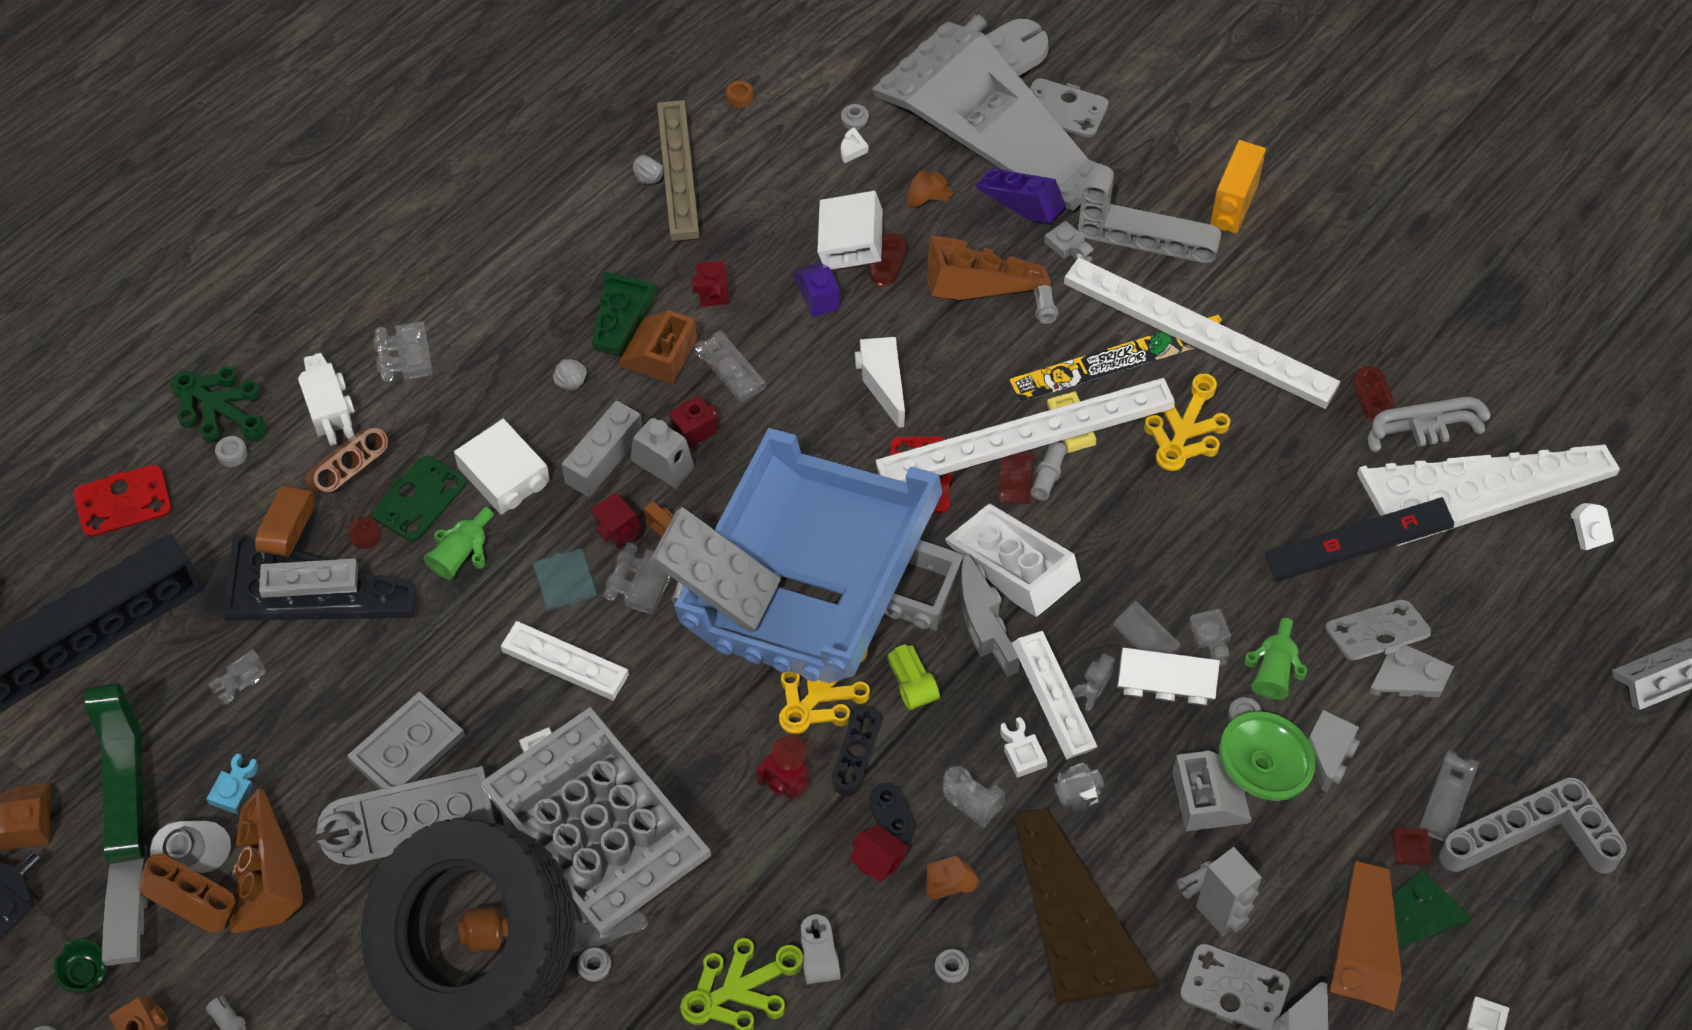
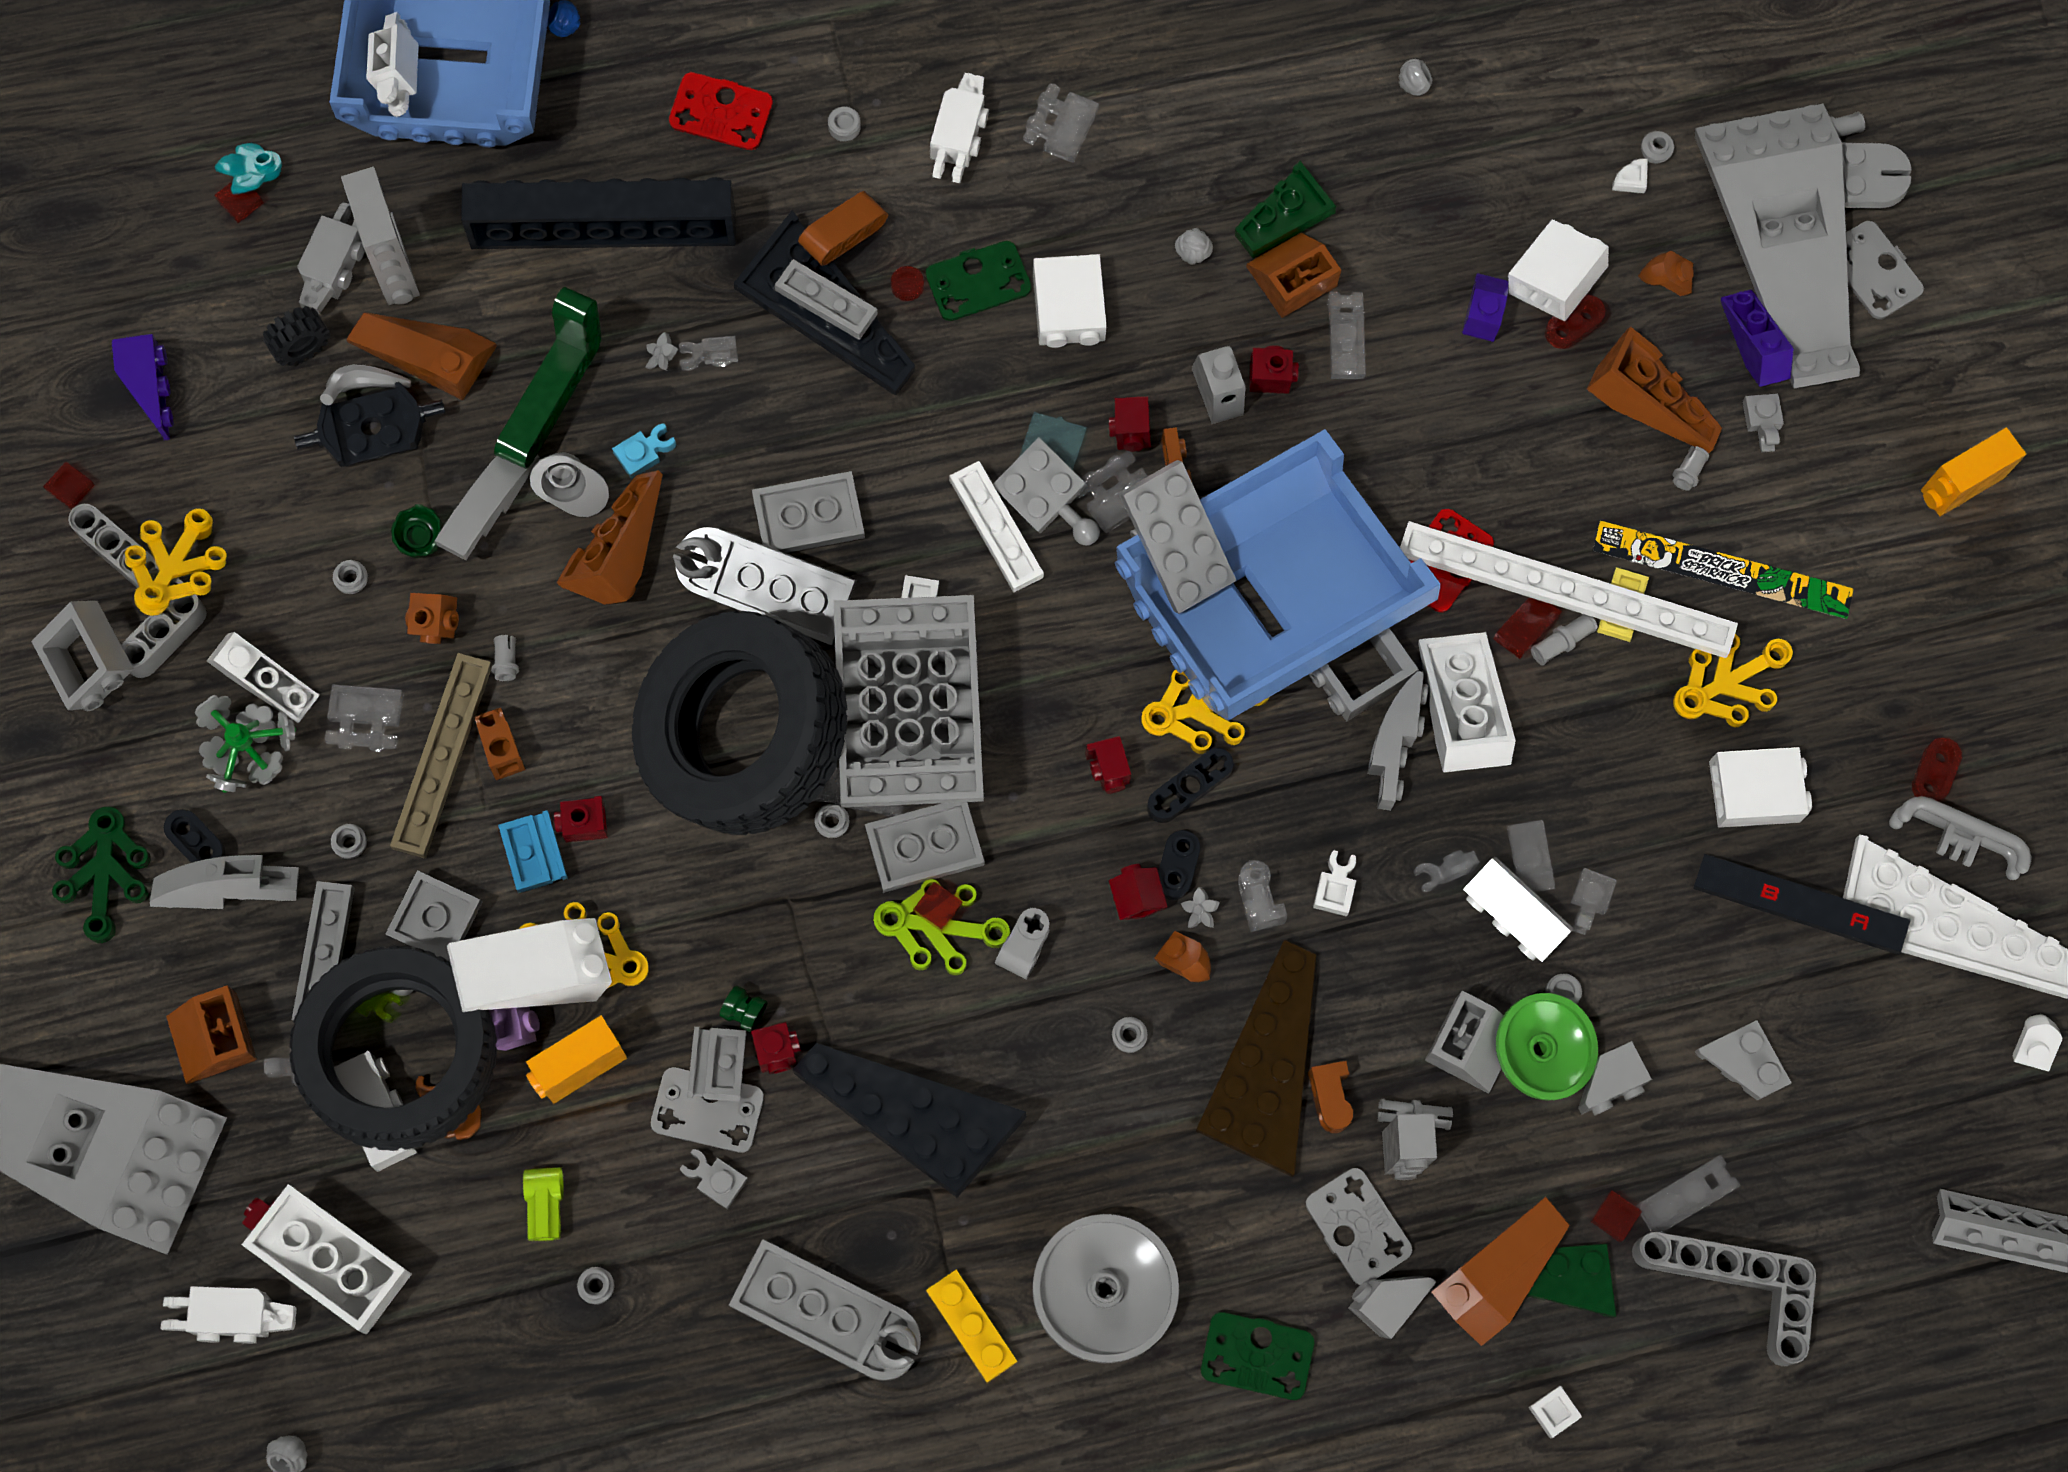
camera: 30 degrees right, 15 degrees up
dark orange beam [138,854,235,932] -> none
dark green plant [170,366,267,442] -> none
dark orange beam [306,428,388,493] -> none
bright green piece [423,507,494,580] -> none
dark orange head [458,906,508,953] -> none
light grey brick [562,400,642,498] -> none
dark tan plate [657,100,699,241] -> none
dark red brick [691,260,729,307] -> none
dark orange tile [726,81,754,108] -> none
clear red tile [773,736,806,770] -> none
white slope [855,337,905,428] -> none
lime piece [888,644,940,710] -> none
white plate [1012,631,1097,760] -> none
clear head [1053,763,1105,811] -> none
white plate [1064,257,1340,409] -> none
light grey beam [1078,164,1222,263] -> none
bright green piece [1244,618,1307,700] -> none
light grey axle [1326,600,1431,660] -> none
none -> light grey plant [646,332,678,370]
none -> light grey plate [865,802,985,893]
none -> clear red tile [913,882,963,932]
none -> light grey plate [993,437,1100,546]
none -> light grey plant [1181,887,1220,928]
none -> dark orange leg [1308,1061,1353,1133]
none -> white brick [1709,747,1812,828]

